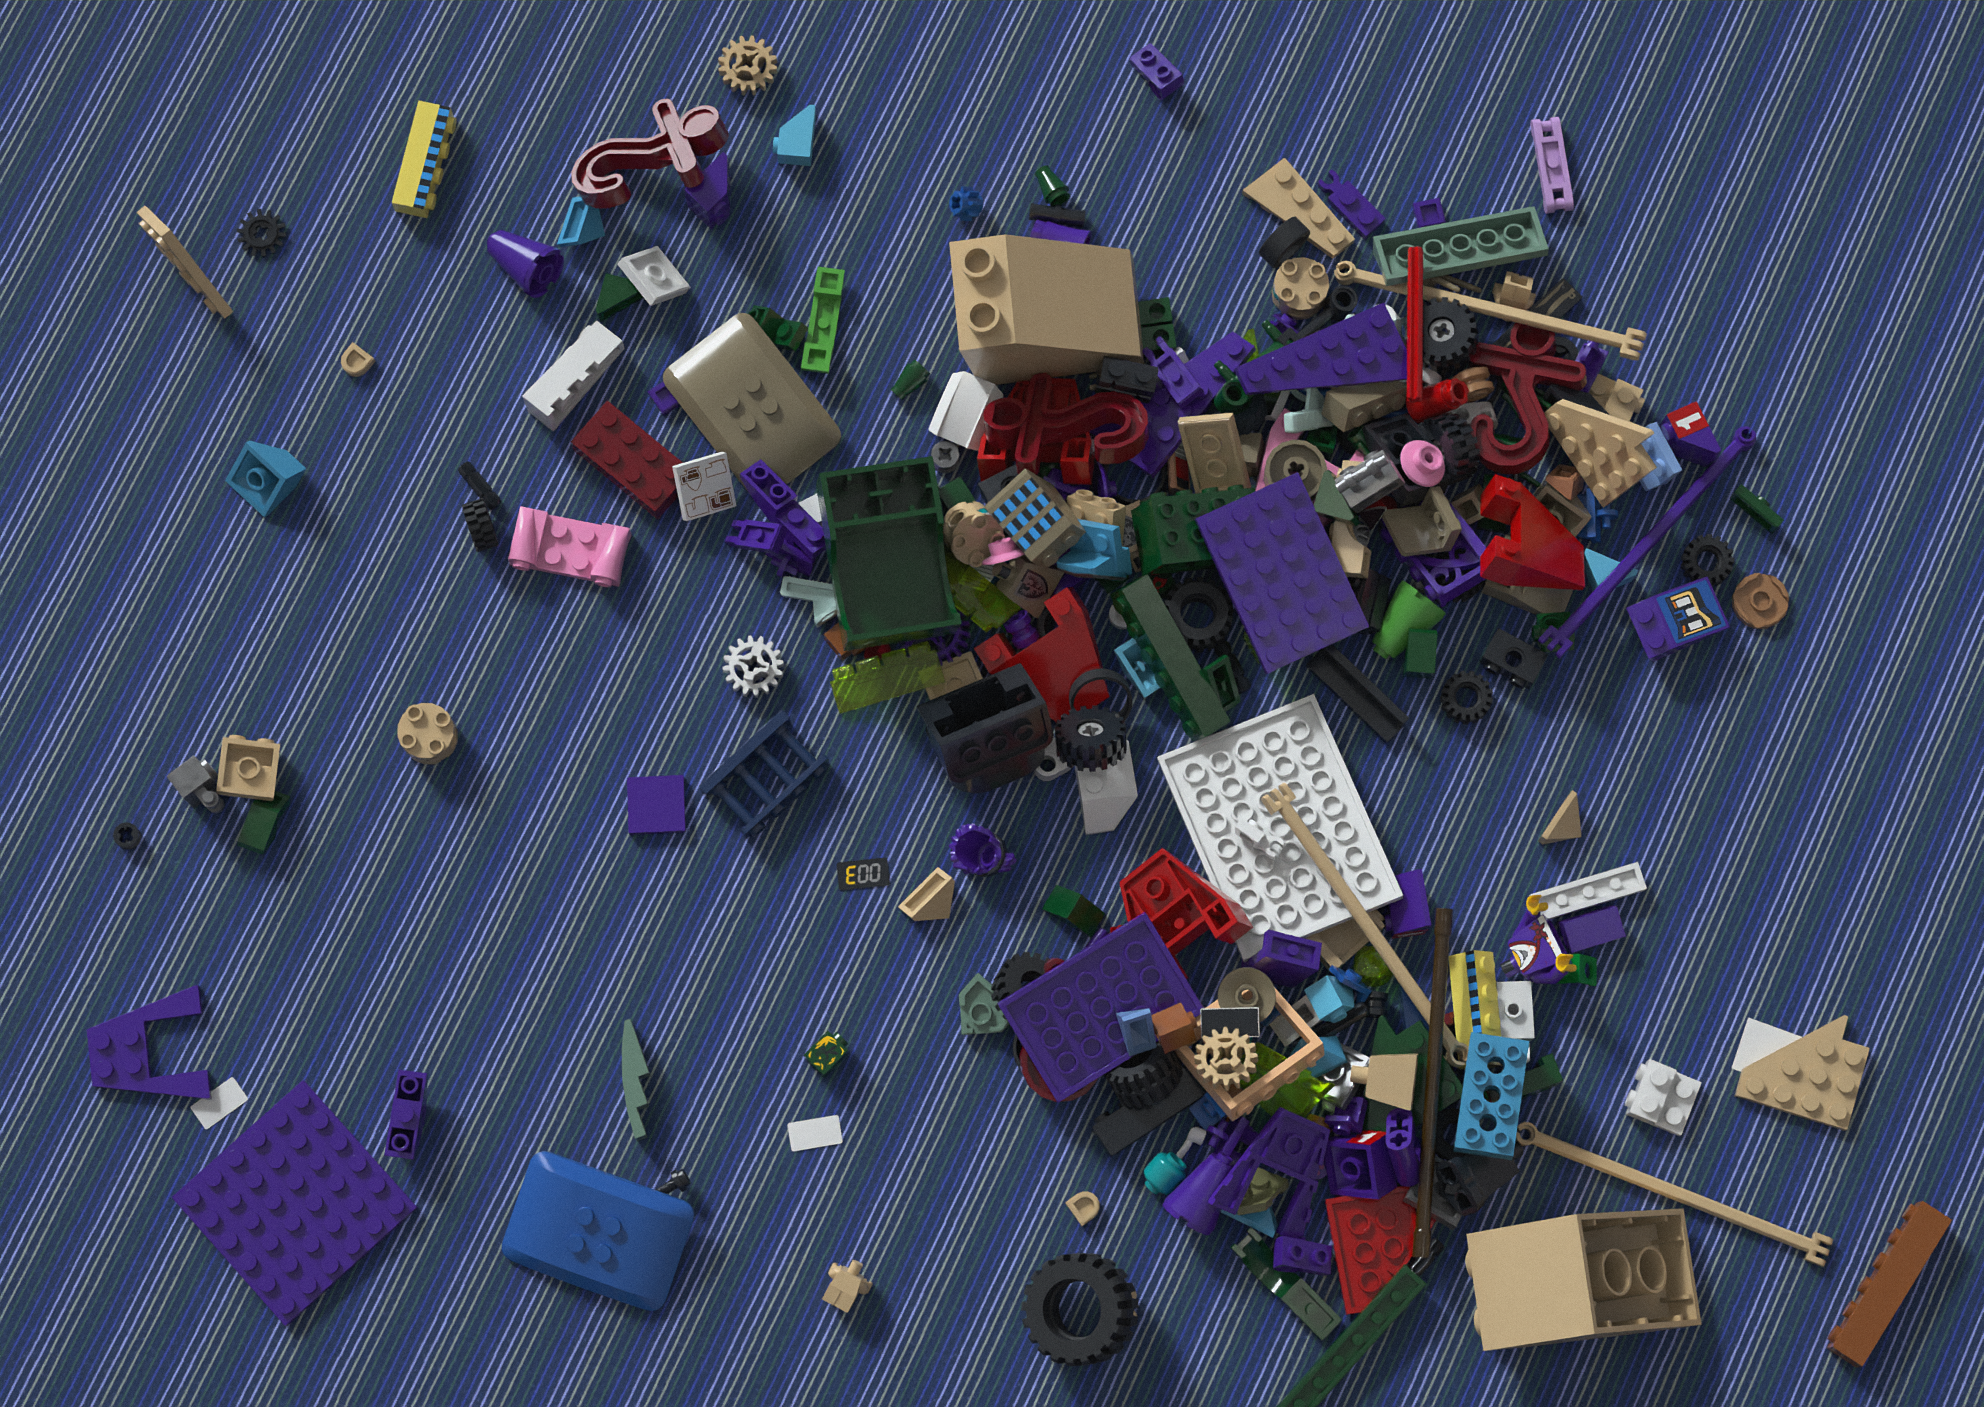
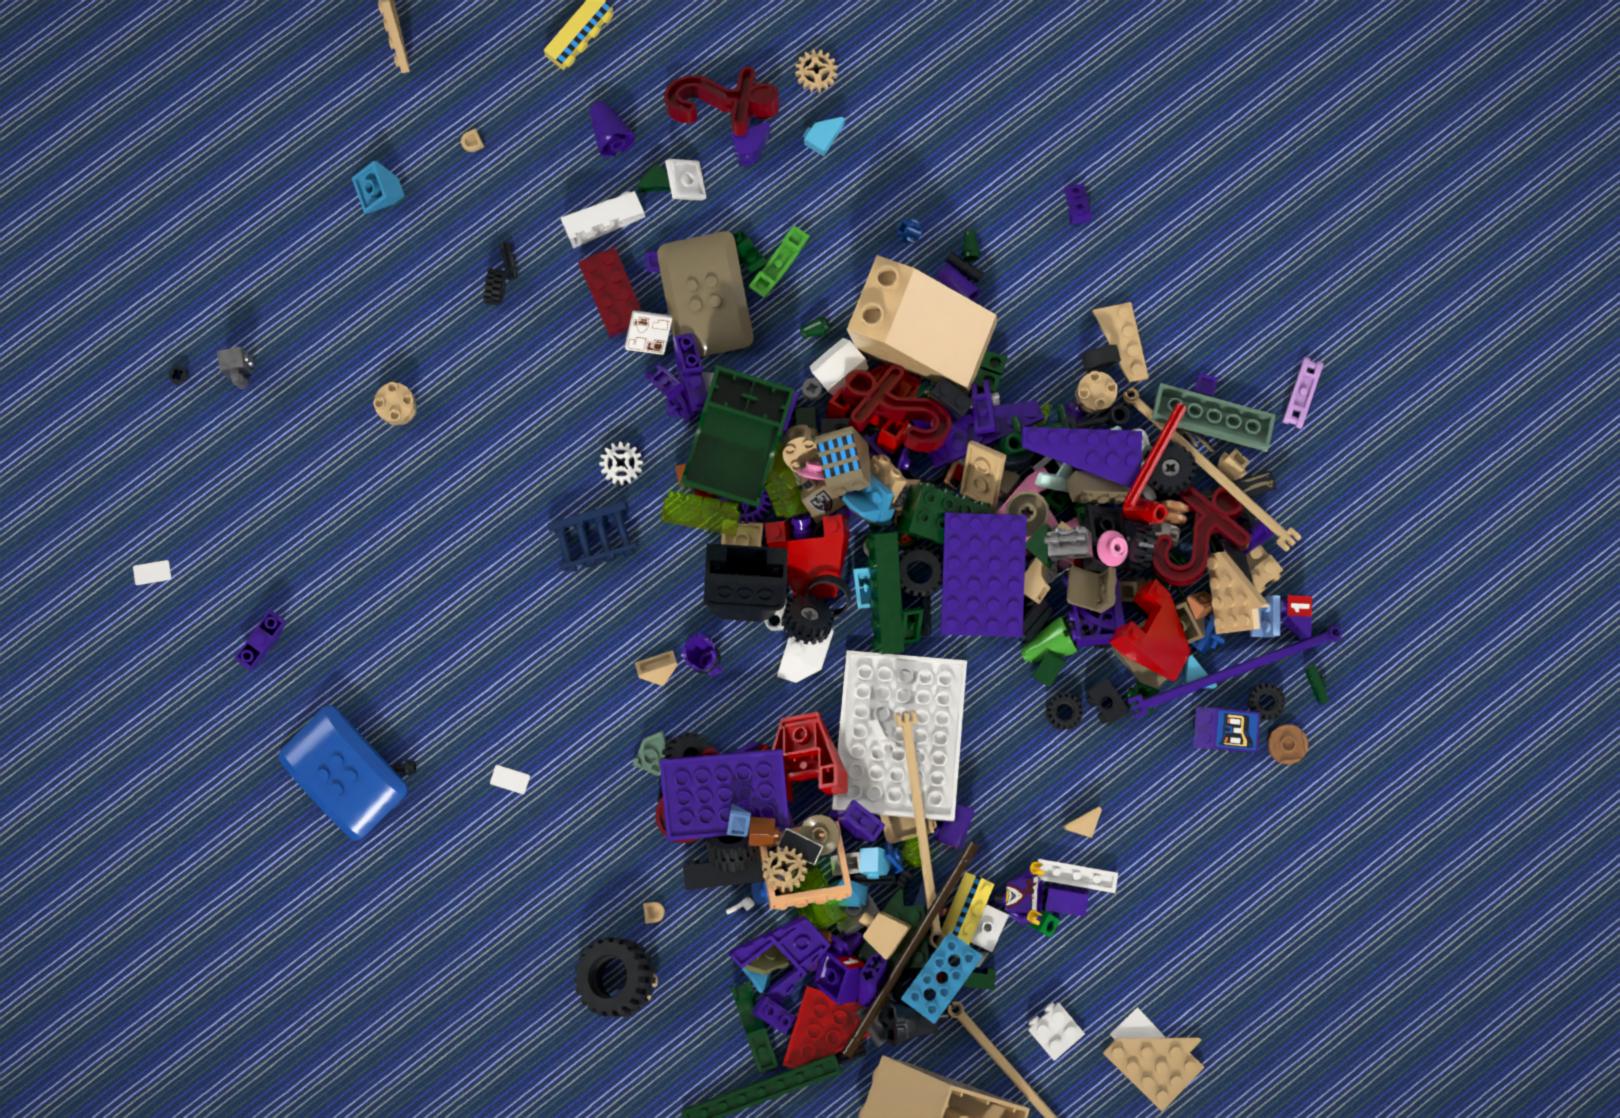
camera: 25 degrees right, 5 degrees up
dark purple wing [87,985,212,1100] -> none
dark purple plate [172,1080,418,1326] -> none
tan plate [216,735,280,801] -> none
black gear [237,209,286,257] -> none
dark green slope [237,791,290,855] -> none
bright pink piece [508,506,631,587] -> none
dark azure slope [557,197,605,247] -> none
sand green slope [622,1019,651,1141] -> none
dark purple tile [627,775,686,835] -> none
light aqua piece [780,576,837,628] -> none
dark green brick [804,1031,849,1078] -> none
tan piece [822,1260,873,1313] -> none
black sticker [837,858,890,890] -> none
dark green slope [1042,885,1105,938] -> none
teal head [1144,1152,1186,1195] -> none
dark purple cone [1163,1151,1234,1236] -> none
dark purple hips [1206,1117,1258,1165] -> none
black fence [1305,644,1409,744] -> none
dark purple plate [1318,170,1386,239] -> none

